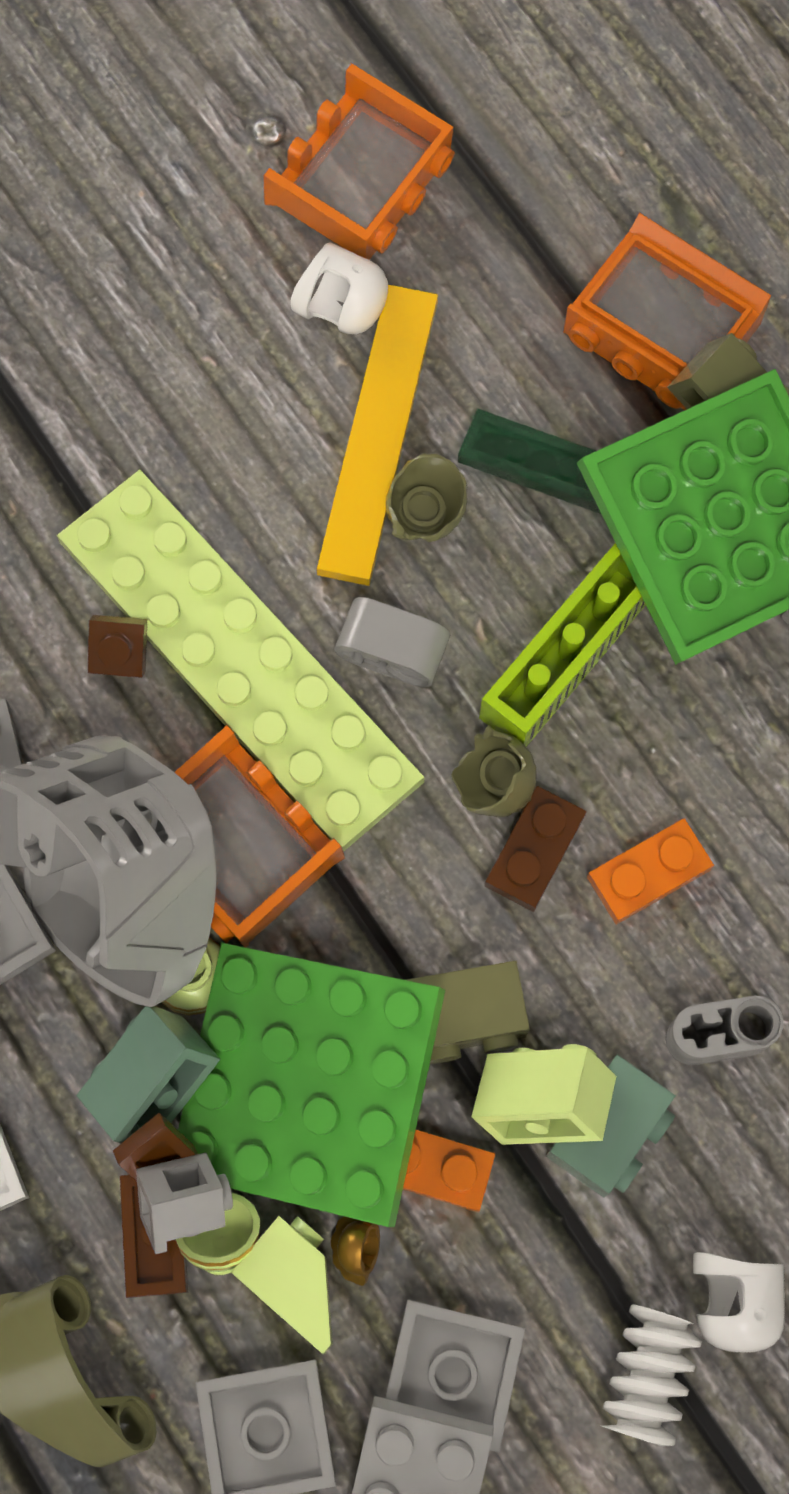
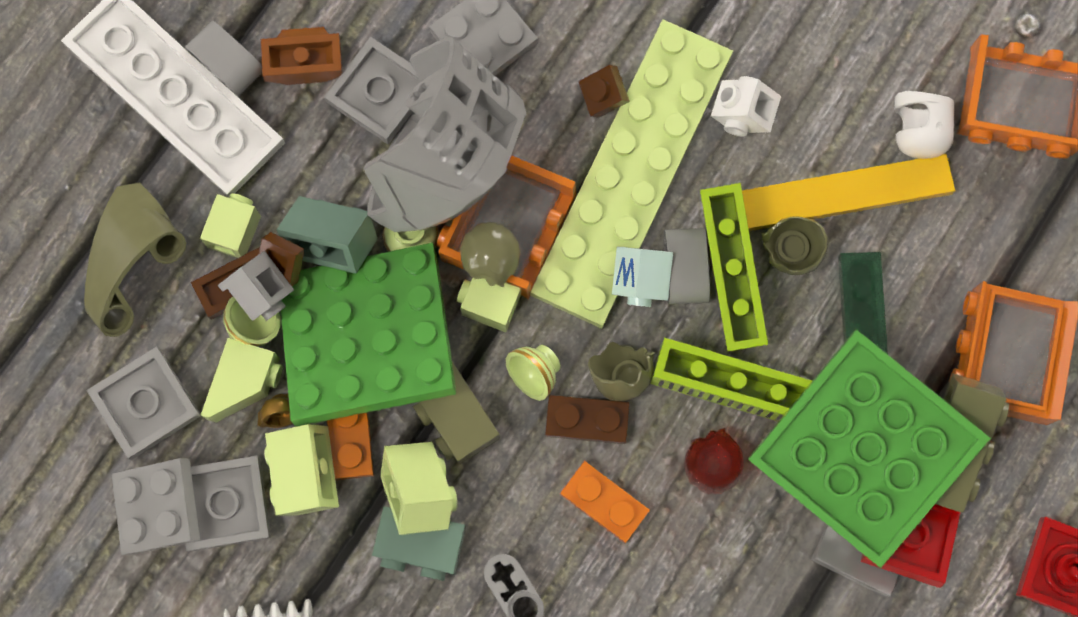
camera: 65 degrees right, 5 degrees up
none -> yellowish green brick [200,193,261,258]
none -> yellowish green brick [265,424,339,516]
none -> yellowish green brick [457,278,521,332]
none -> olive hair [460,222,520,287]
none -> yellowish green piece [506,345,561,401]
none -> light aqua brick [612,246,673,307]
none -> clear red hair [684,428,744,495]
none -> lime brick [700,183,768,352]
none -> white brick [711,76,781,137]

